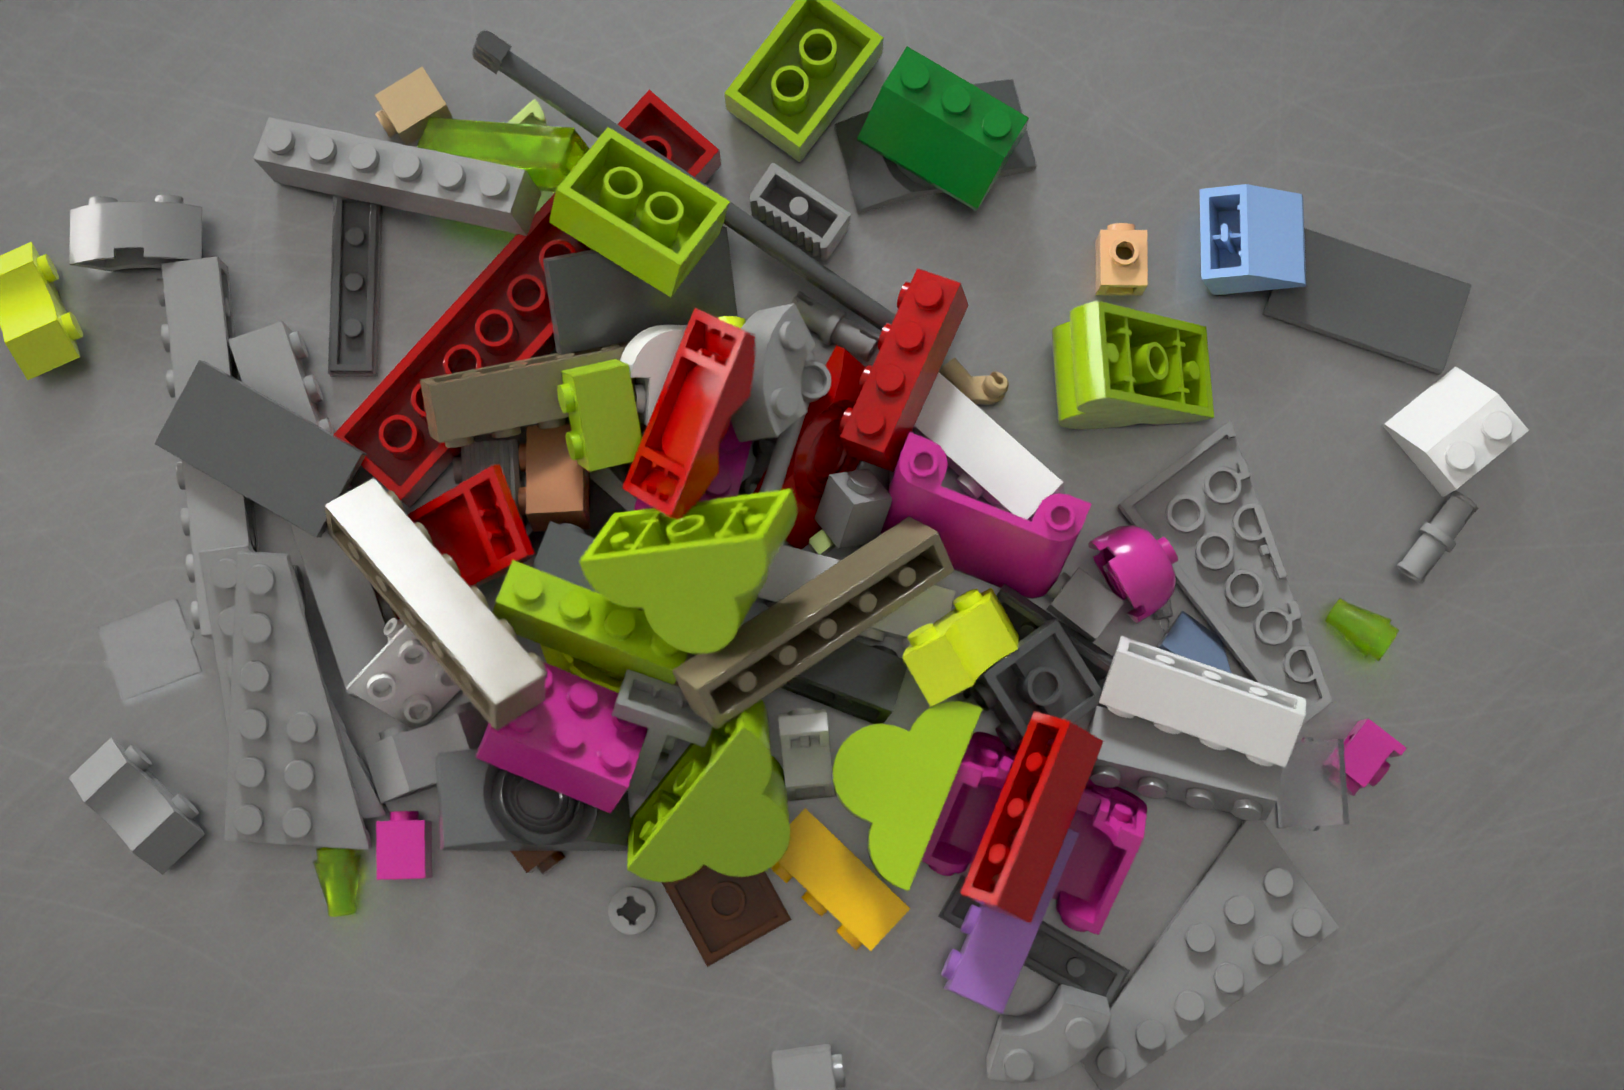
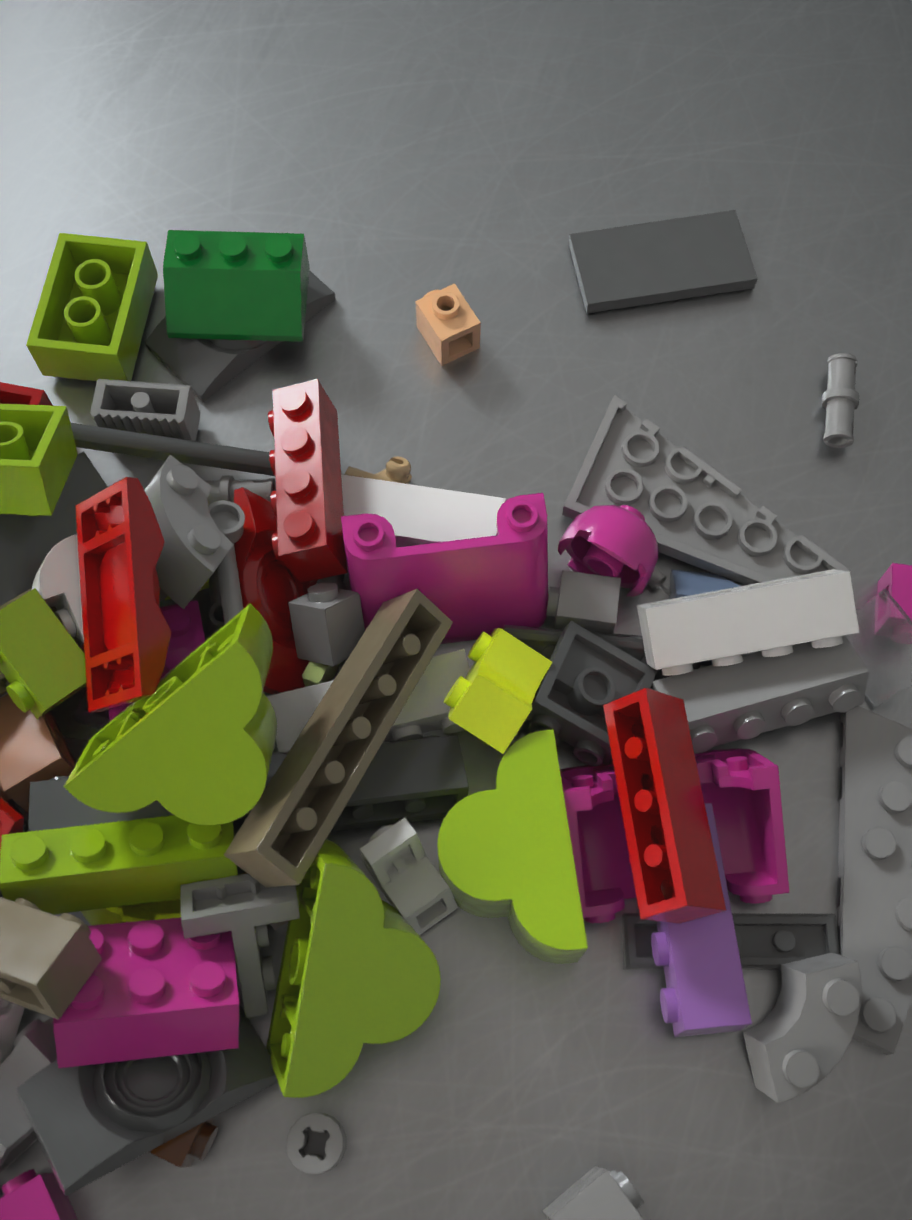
camera: 30 degrees left, 15 degrees down
reddish brown tile [661,864,792,967] -> none
yellow brick [771,808,911,951] -> none
lime brick [1051,301,1214,429] -> none
light blue slope [1199,184,1306,295] -> none
clear neon green cone [1325,598,1400,662] -> none
white slope [1382,366,1529,497] -> none

